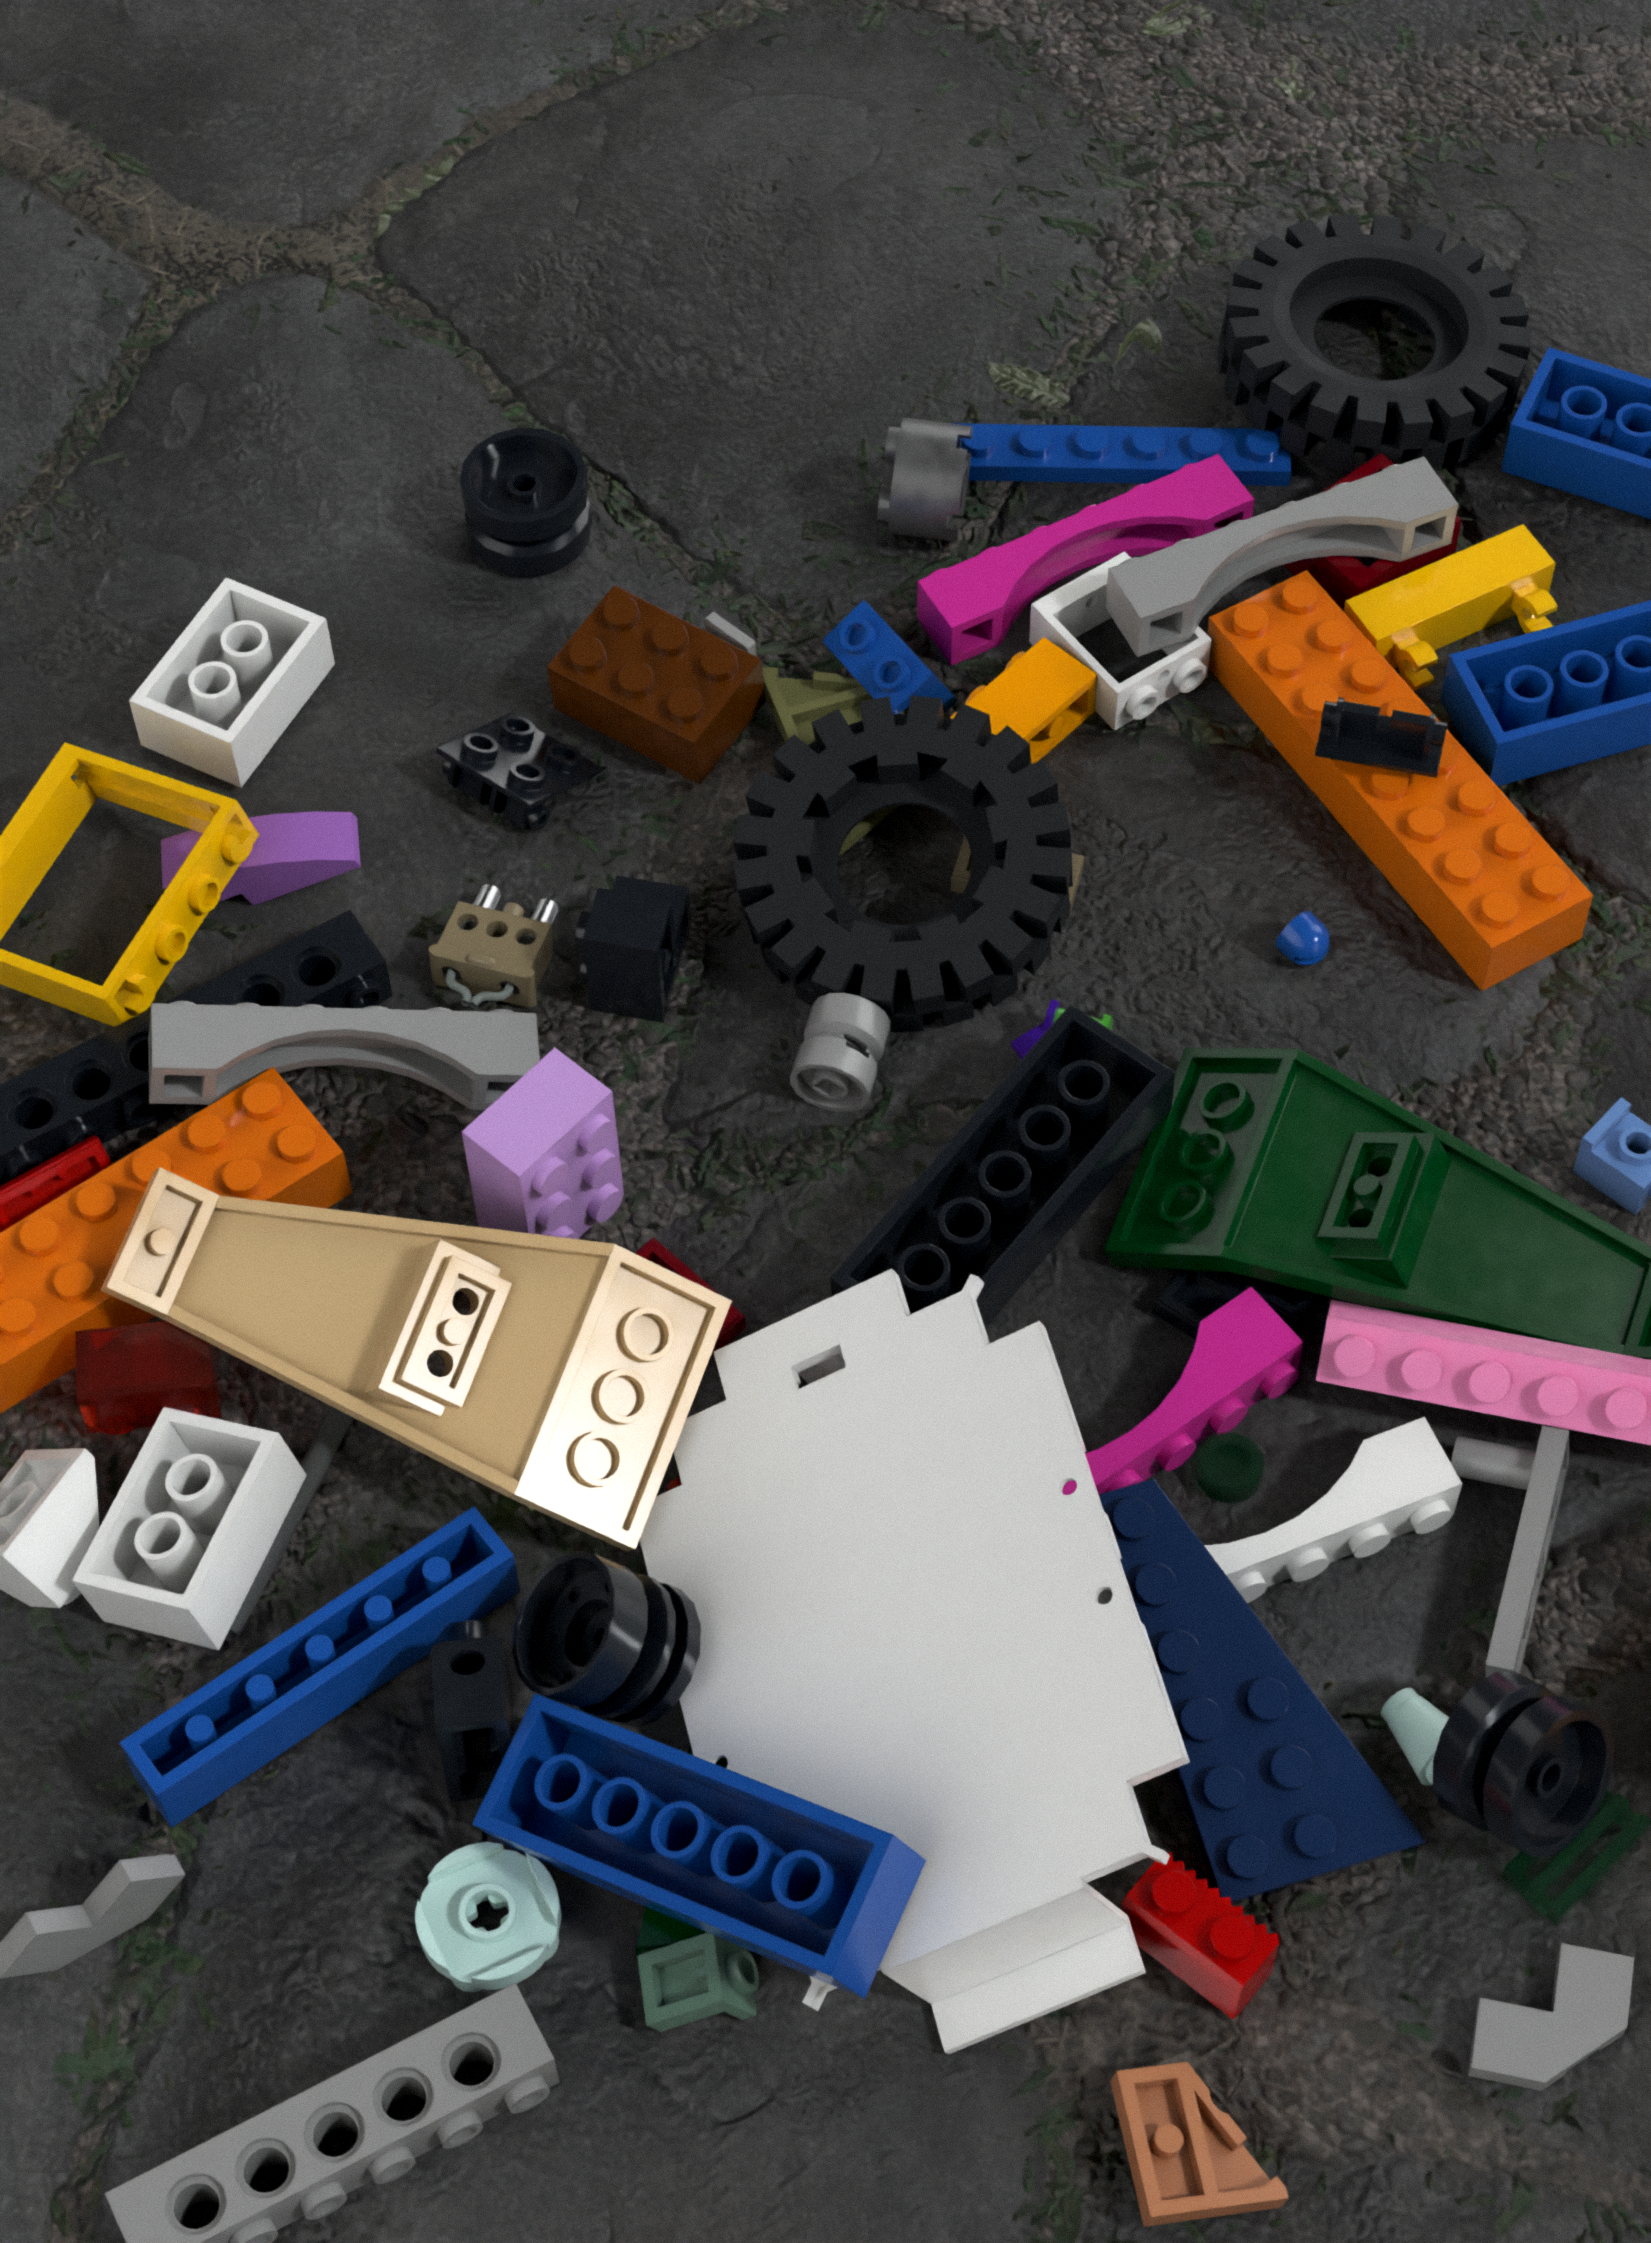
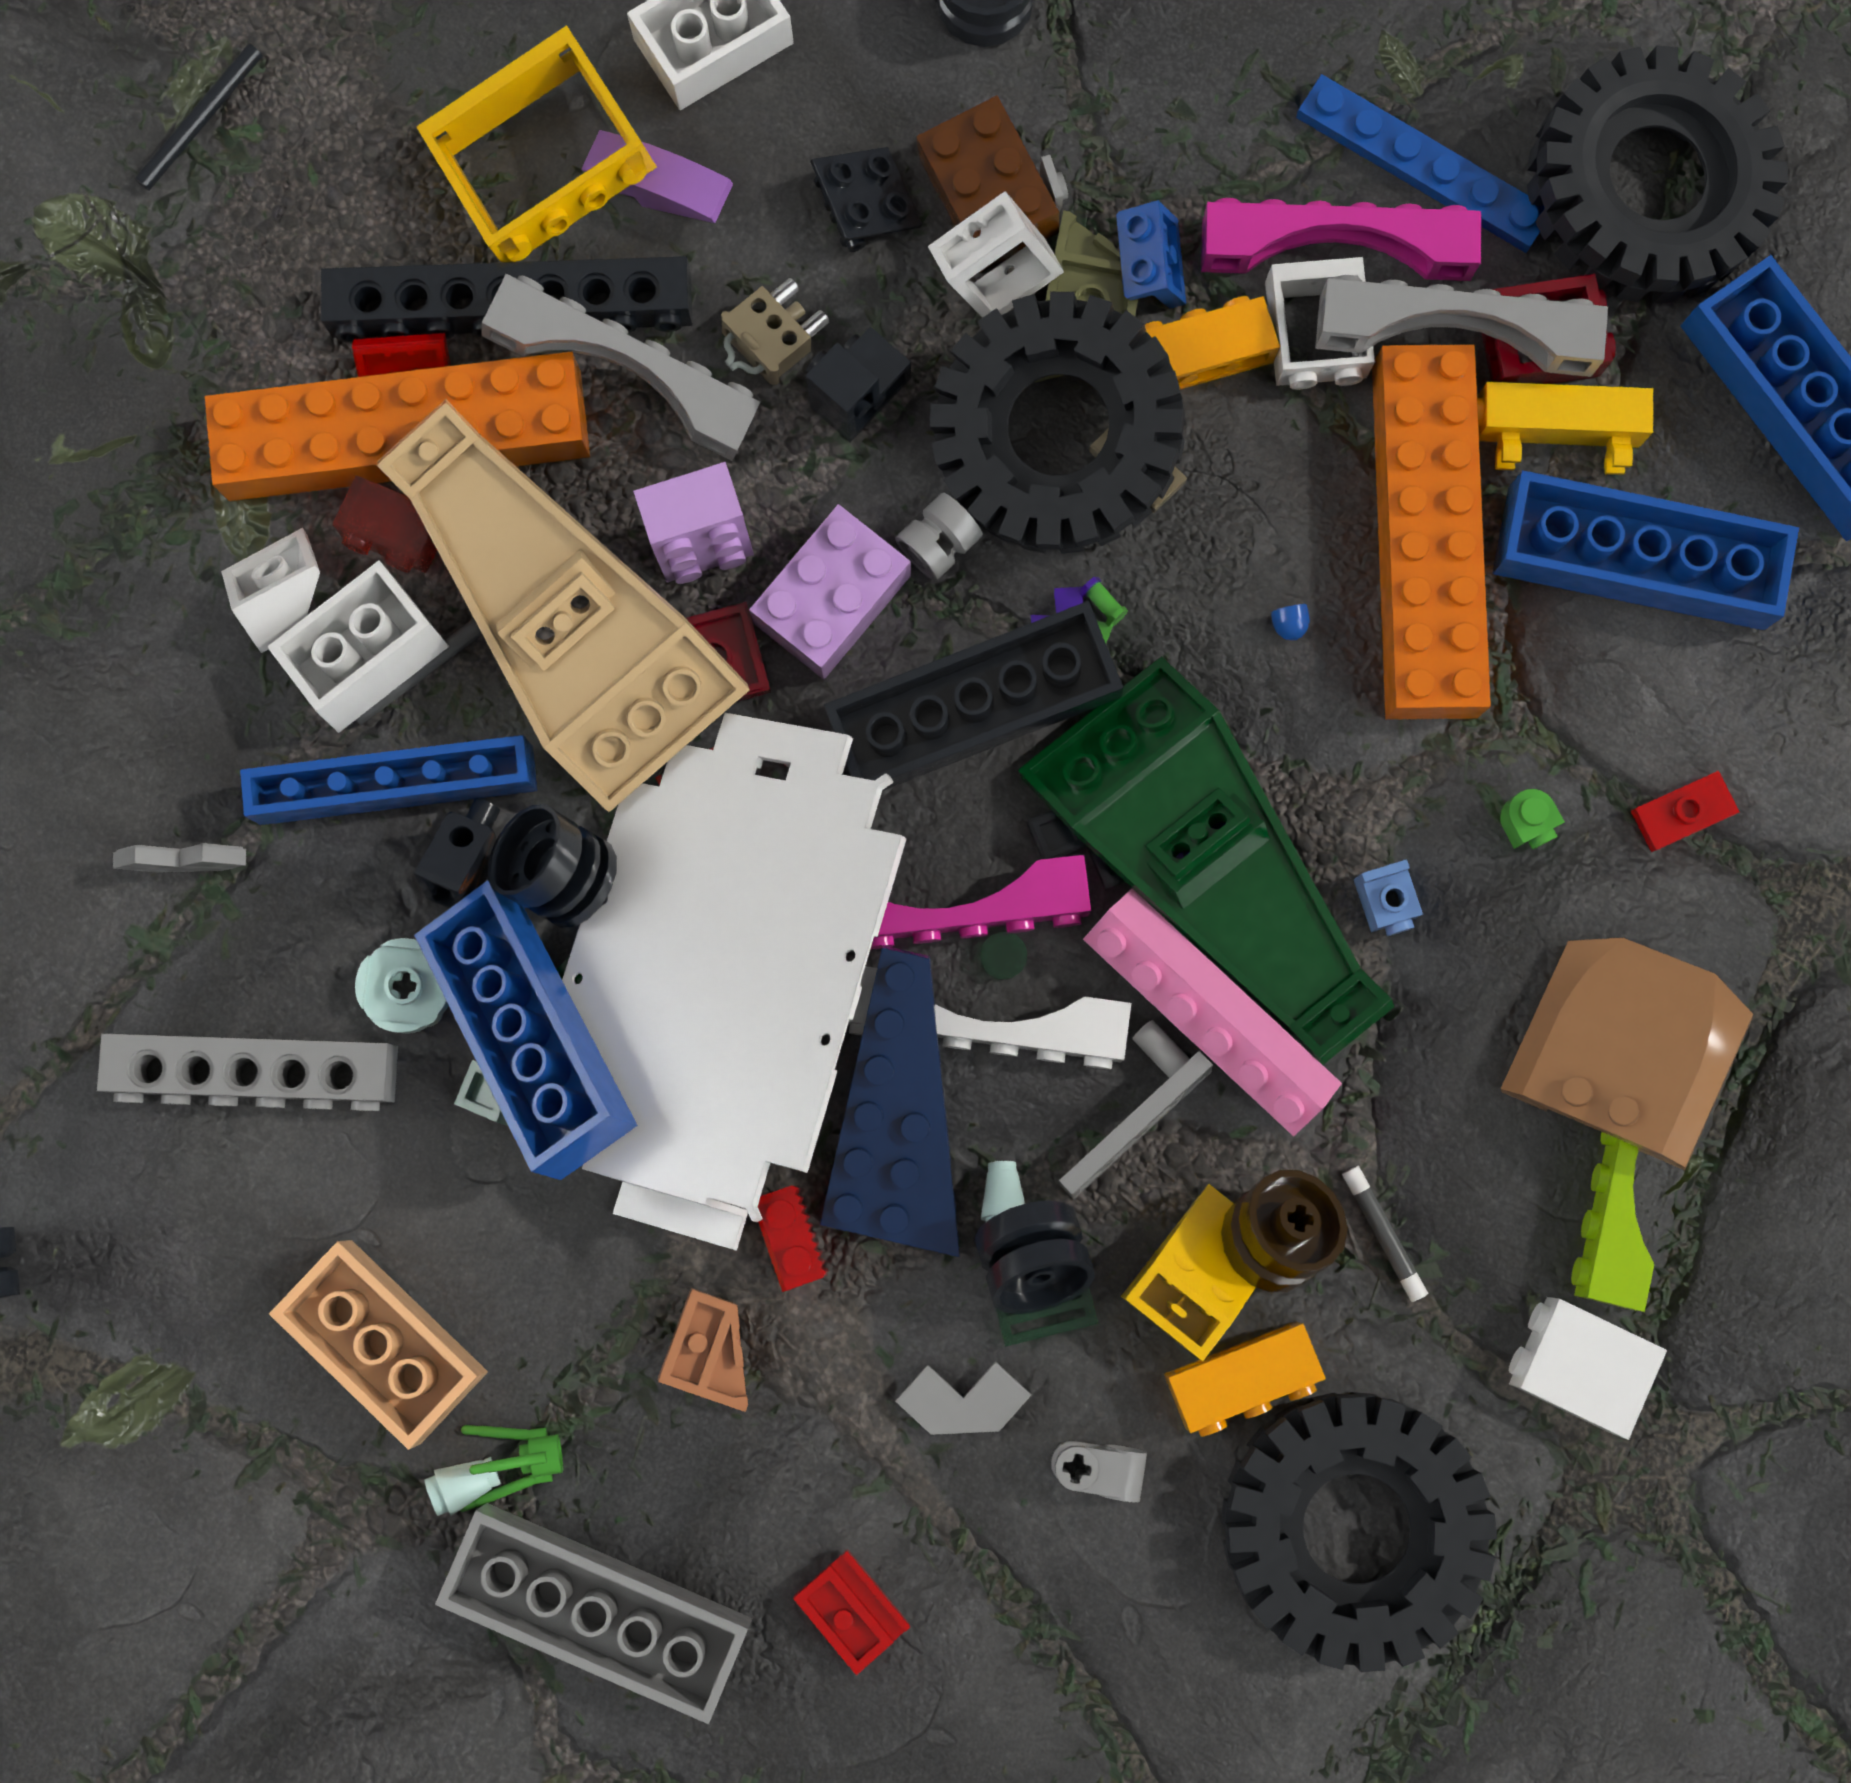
camera: 30 degrees right, 25 degrees up
flat silver brick [877,418,973,542] -> none
black hinge [1315,697,1448,778] -> none
none -> lavender brick [749,504,911,680]
none -> white window [928,191,1064,318]

